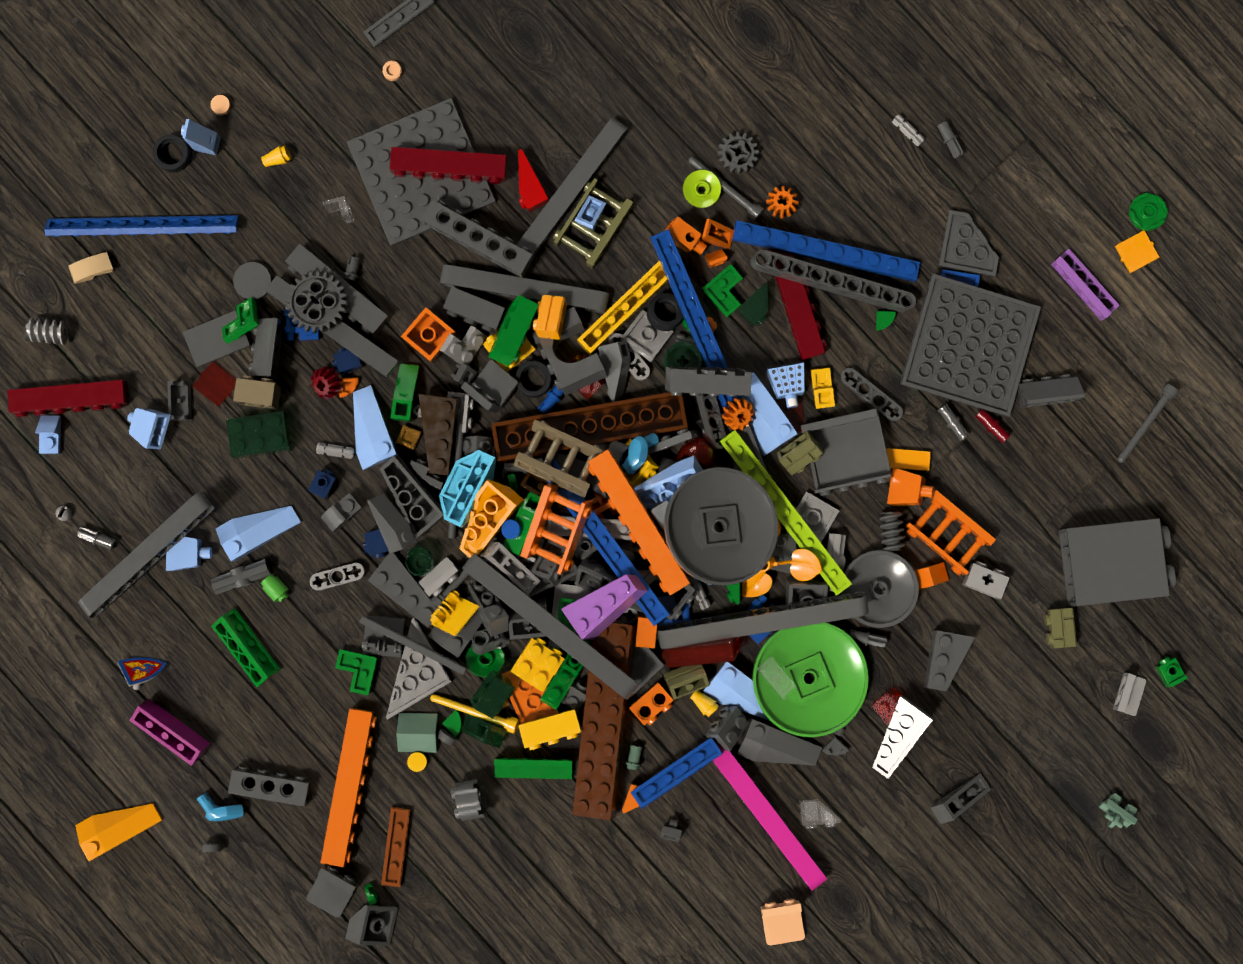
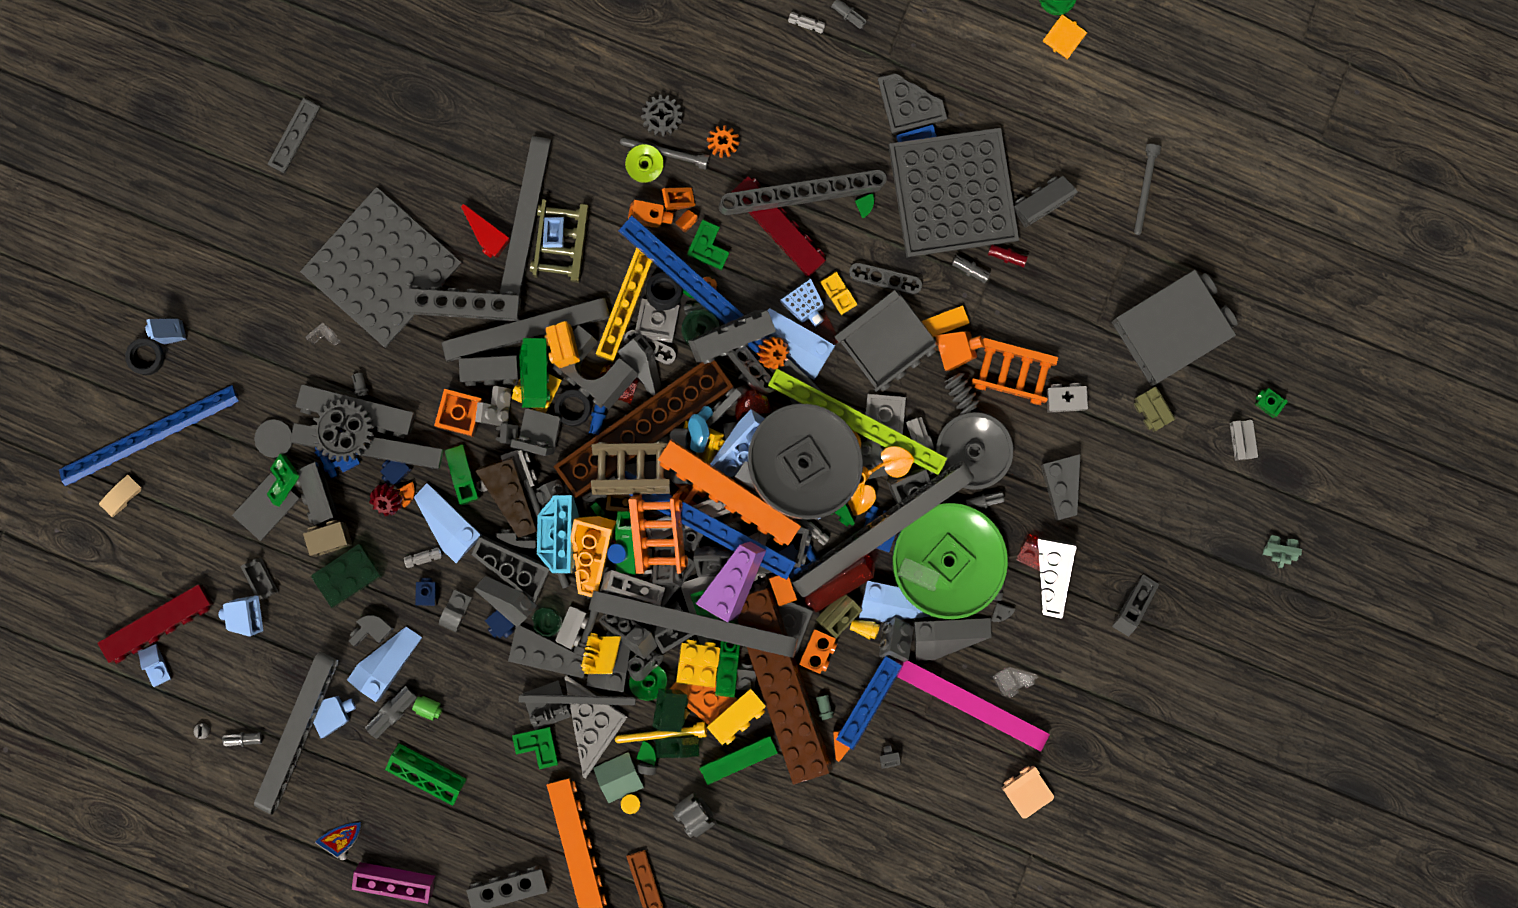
camera: 25 degrees left, 0 degrees up
light grey piece [24,318,68,345] -> none
clear red piece [193,362,236,407] -> none
light nougat tile [211,95,231,115] -> none
yellow cone [261,145,291,167] -> none
light grey beam [310,563,365,590] -> none
light nougat tile [383,61,402,81] -> none
dark red brick [390,147,507,184] -> none
pearl gold tile [396,425,422,450] -> none
blue plate [732,220,920,282] -> none
clear green slope [737,283,768,328] -> none
olive brick [777,431,823,475] -> none
orange slope [914,562,949,589] -> none
medium lavender fence [1051,249,1120,321] -> none
none -> dark grey brick [349,616,394,646]

